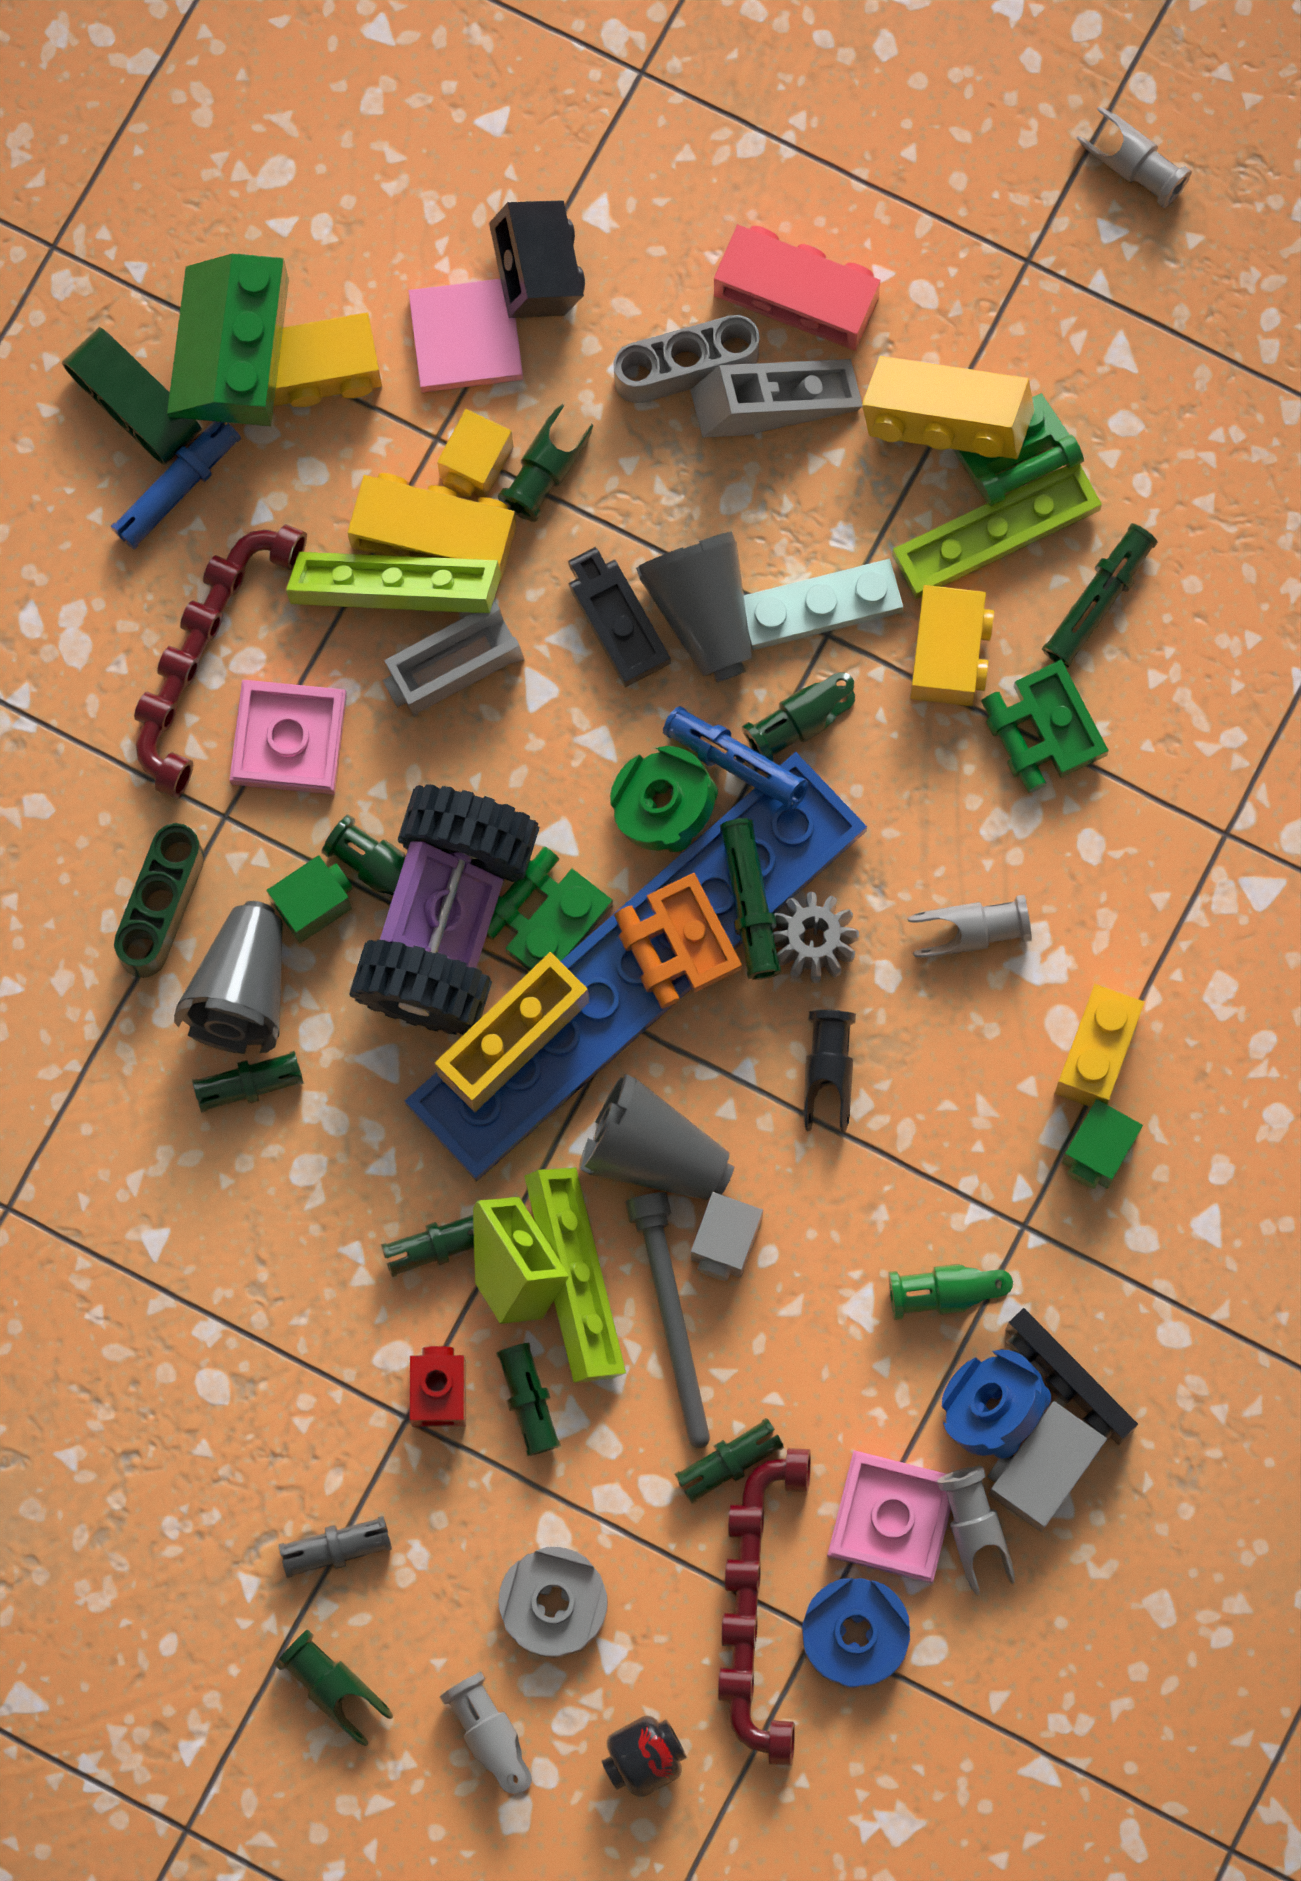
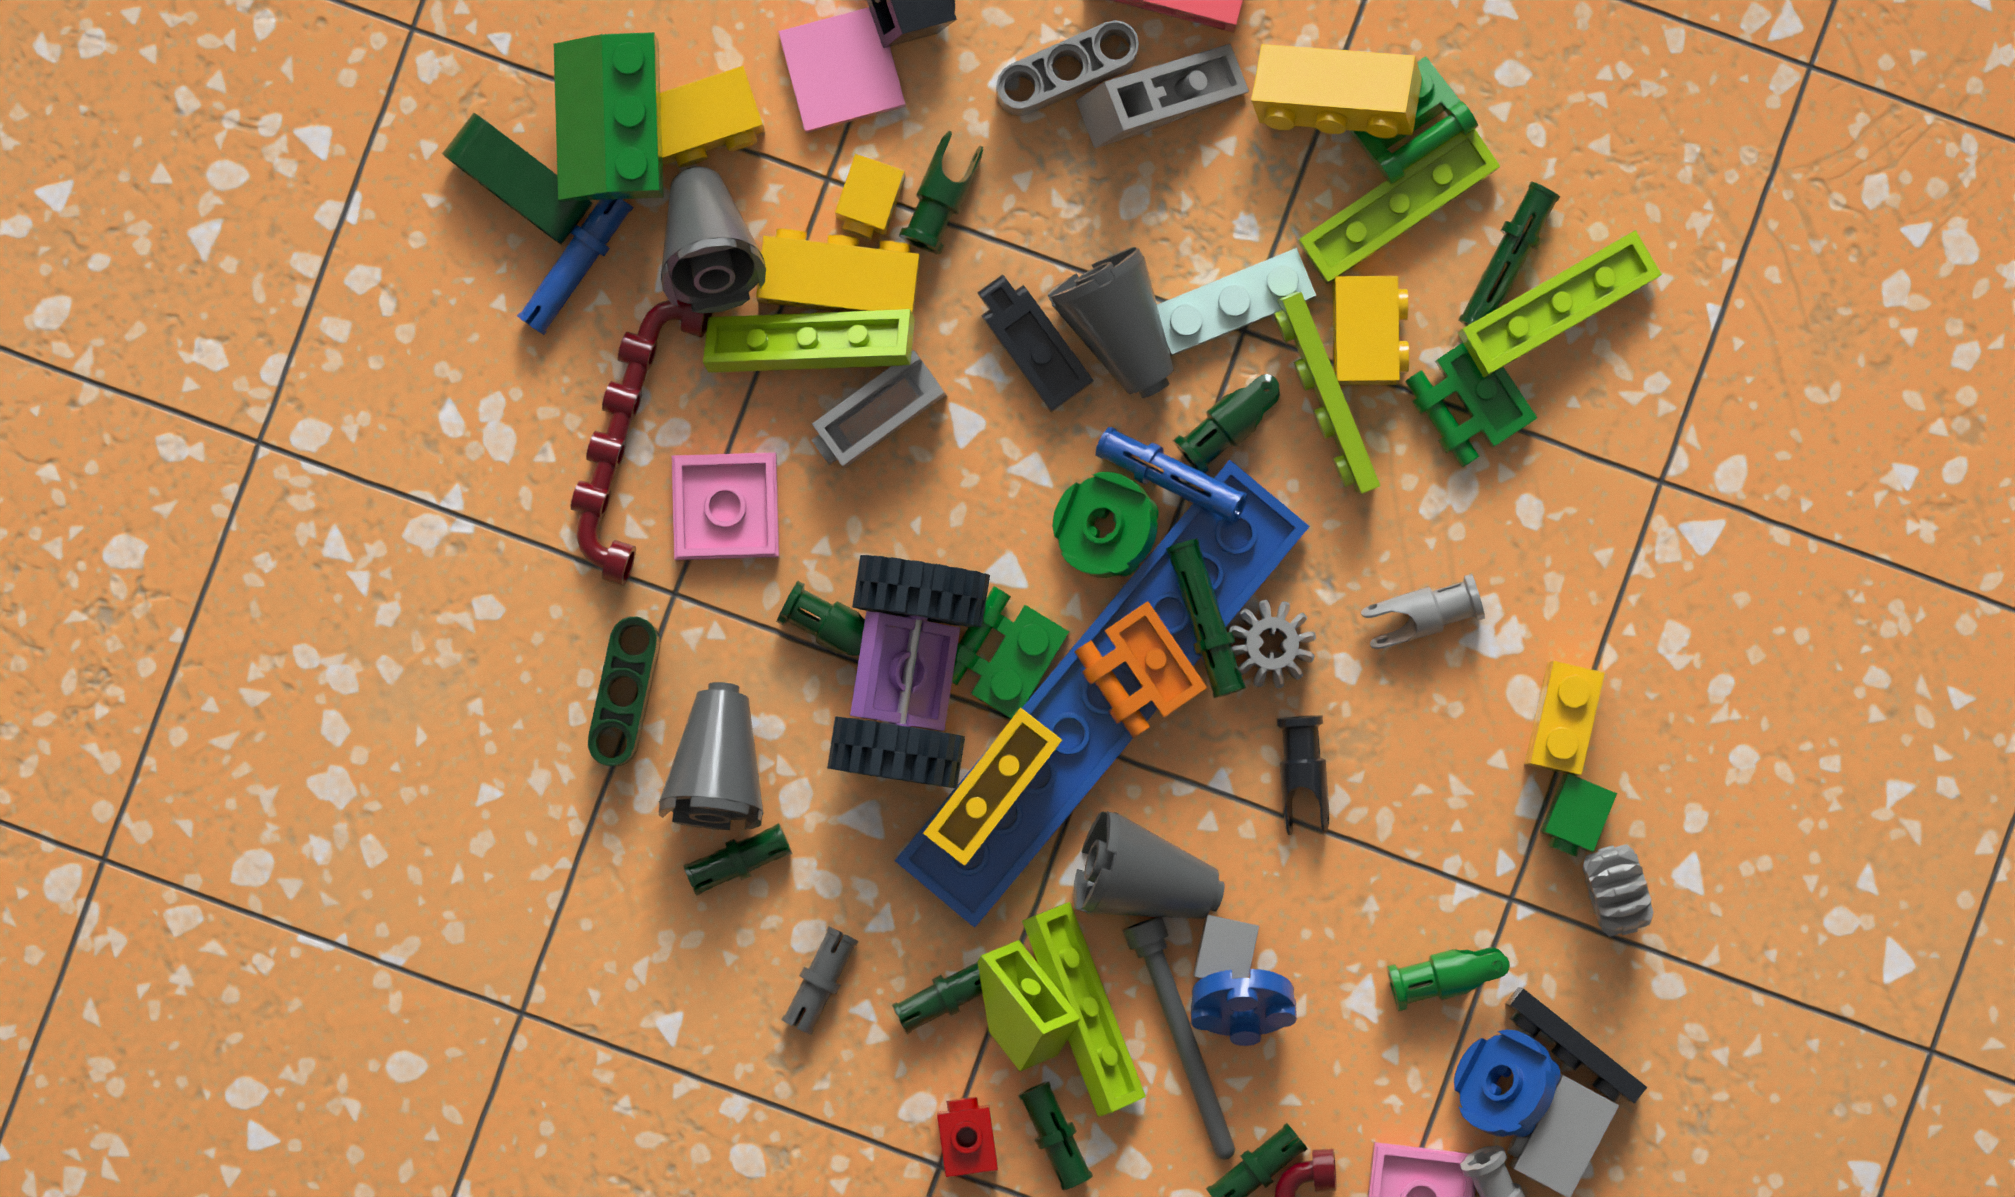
camera: 10 degrees left, 10 degrees up
green brick [266,855,353,944] -> none
none -> dark grey cone [661,166,766,313]
none -> dark grey pin [781,926,859,1035]
none -> blue plate [1191,969,1297,1046]
none -> lime plate [1274,292,1381,494]
none -> lime plate [1458,230,1662,378]
none -> light grey gear [1583,844,1653,937]

